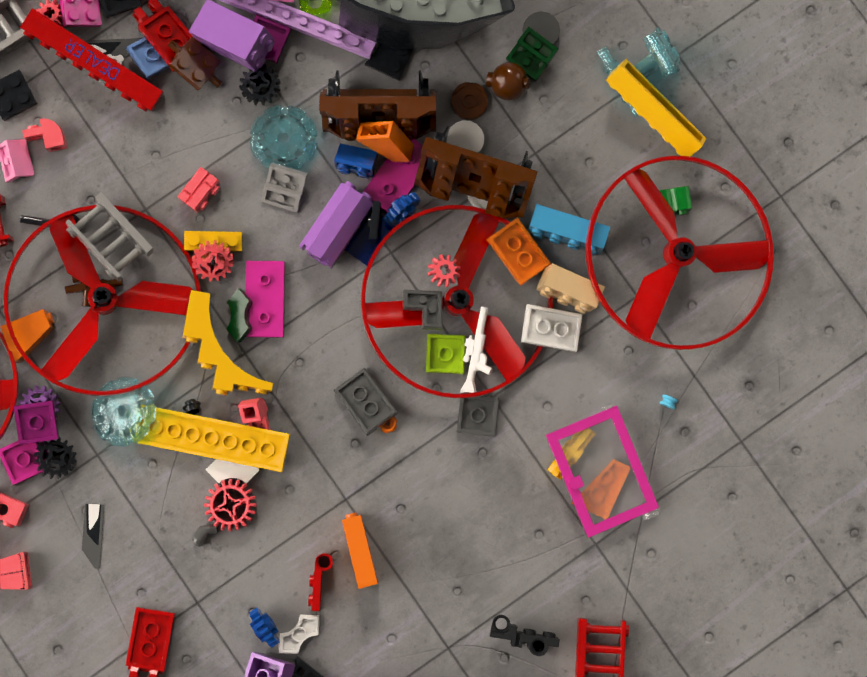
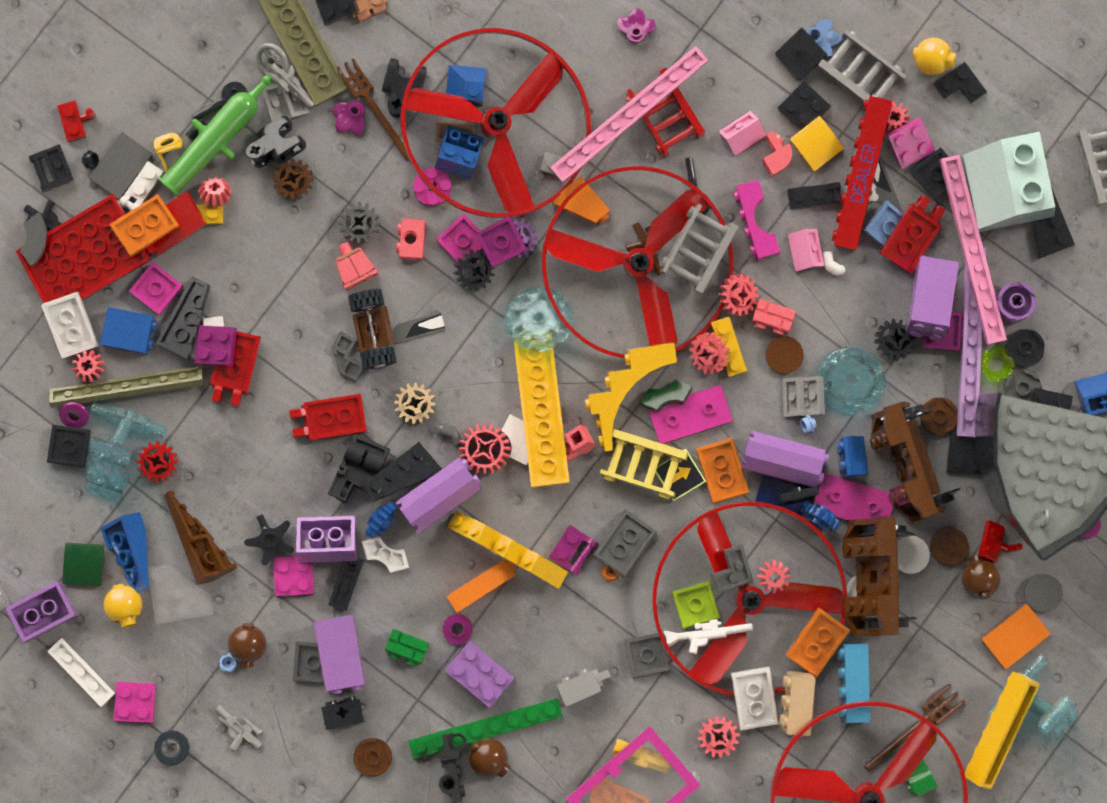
camera: 70 degrees right, 0 degrees up
reddish brown plate [167,37,222,90] -> none
black plate [182,399,201,415] -> none
red plate [308,553,334,611] -> none
orange slope [356,121,414,162] -> none
dark green slope [506,26,559,82] -> none
none -> black plate [328,434,390,503]
none -> dark grey tile [332,331,363,383]
none -> plate [348,289,397,370]
none -> black wing [361,442,442,502]
none -> green brick [385,629,429,666]
none -> tan gear [394,382,436,425]
none -> medium lavender brick [396,458,482,535]
none -> green plate [408,698,563,759]
none -> magenta piece [442,614,473,644]
none -> medium lavender brick [445,641,514,708]
none -> yellow arch [447,511,568,589]
none -> reddish brown brick [469,738,510,778]
none -> magenta plate [549,525,599,576]
none -> light grey hinge [557,668,611,707]
none -> light yellow fence [600,429,688,499]
none -> black tile [655,449,706,502]
none -> orange tile [696,438,750,504]
none -> coral gear [697,715,740,758]
none -> coral gear [718,274,759,316]
none -> dark pink arch [733,180,780,261]
none -> reddish brown tile [765,336,804,374]
none -> black plate [787,182,842,209]
none -> bright pink panel [788,229,825,271]
none -> yellow slope [790,116,844,171]
none -> light blue plate [800,415,816,433]
none -> white arm [823,251,845,276]
none -> reddish brown piece [865,684,965,771]
none -> reddish brown tile [920,397,958,436]
none -> red plate [978,520,1023,564]
none -> orange tile [981,603,1051,670]

